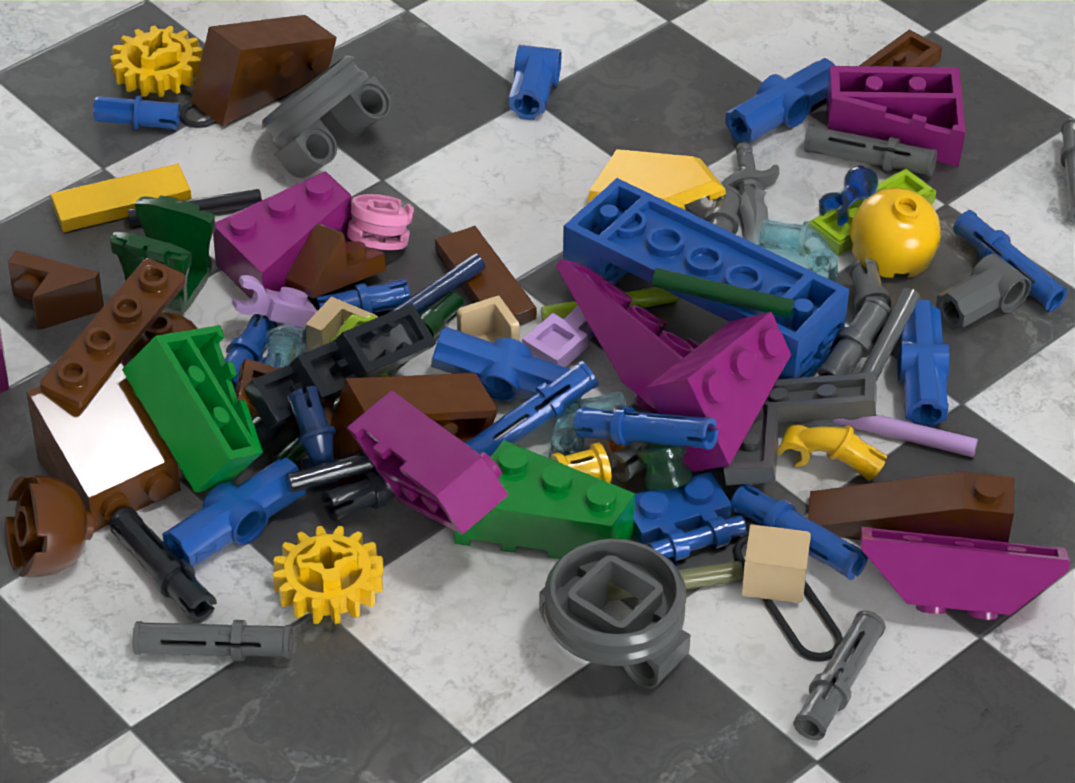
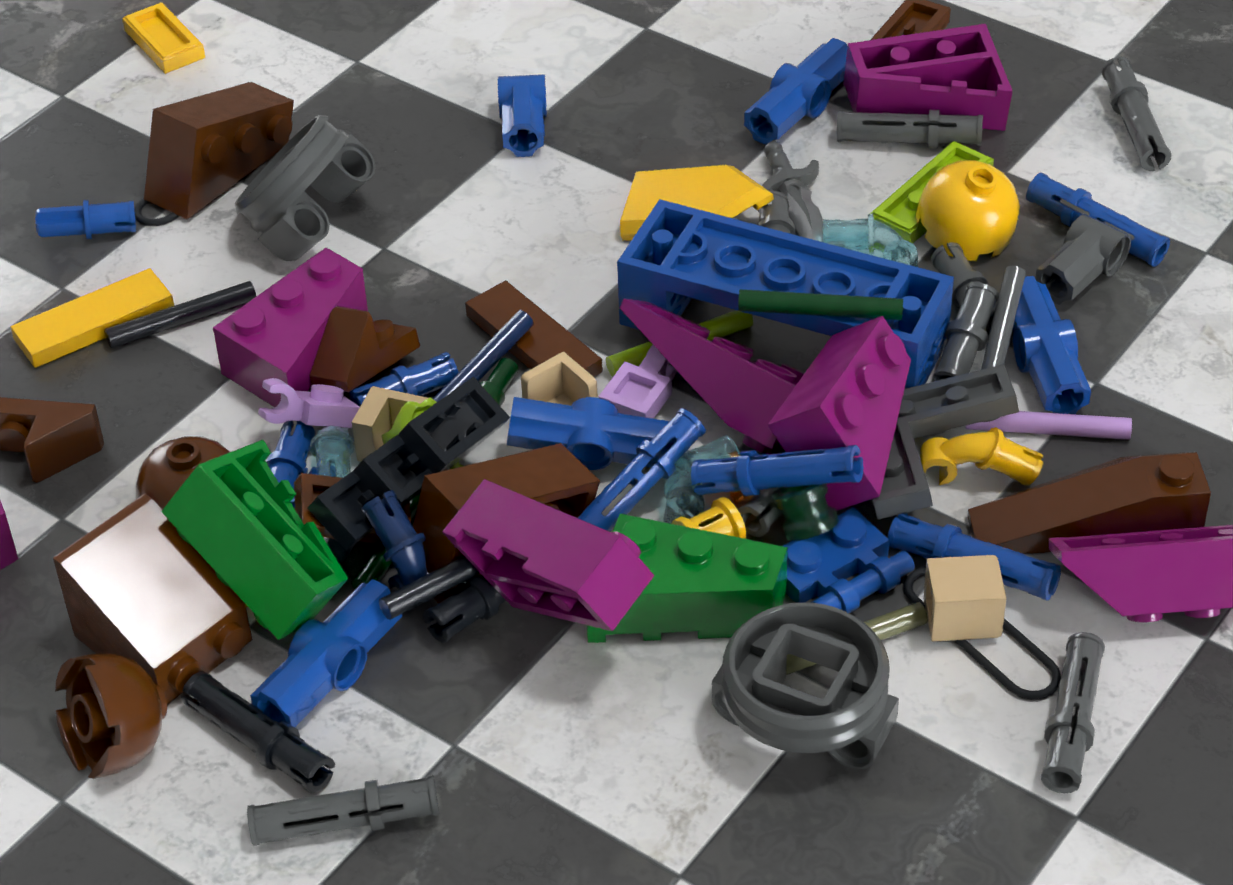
camera: 10 degrees left, 0 degrees up
reddish brown bracket [40,258,186,408] -> none
yellow gear [110,25,203,97] -> none
dark green piece [110,195,216,312] -> none
yellow gear [273,526,384,624] -> none
bright pink wheel [347,194,414,250] -> none
clear blue arm [818,165,879,226] -> none

